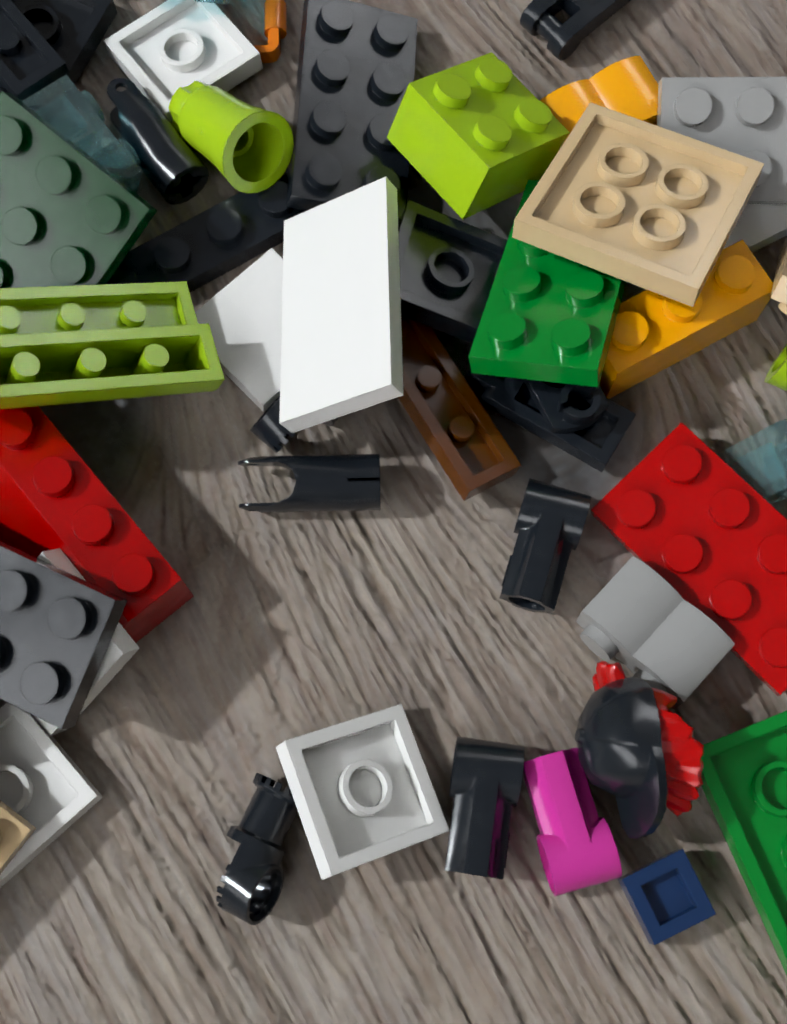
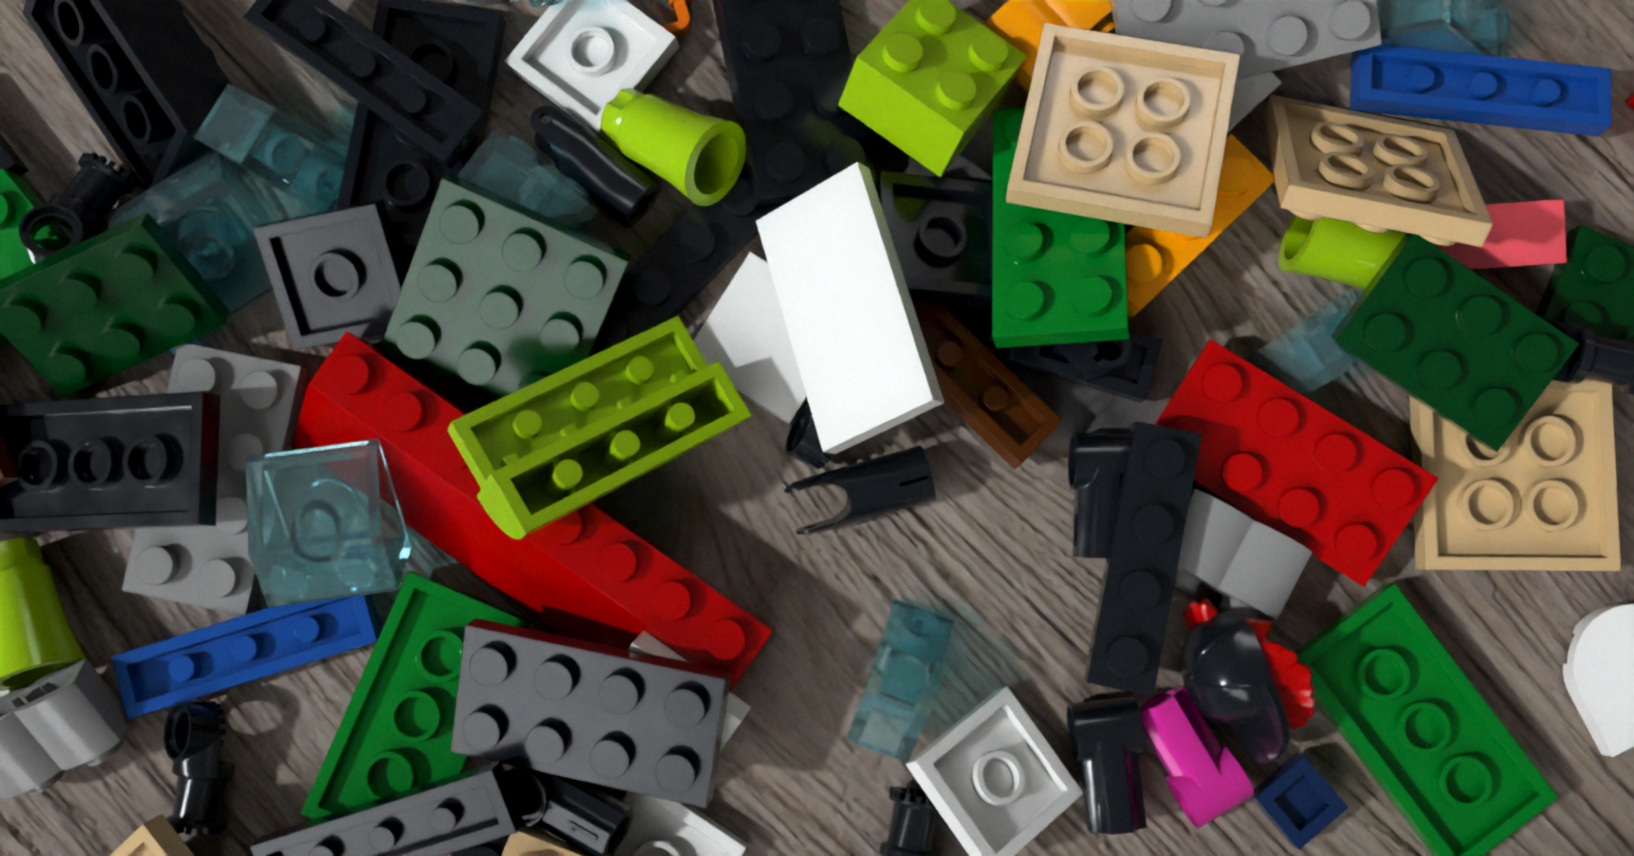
camera: 10 degrees left, 10 degrees up
none -> clear light blue slope [846,599,954,762]
none -> black plate [1084,421,1202,697]

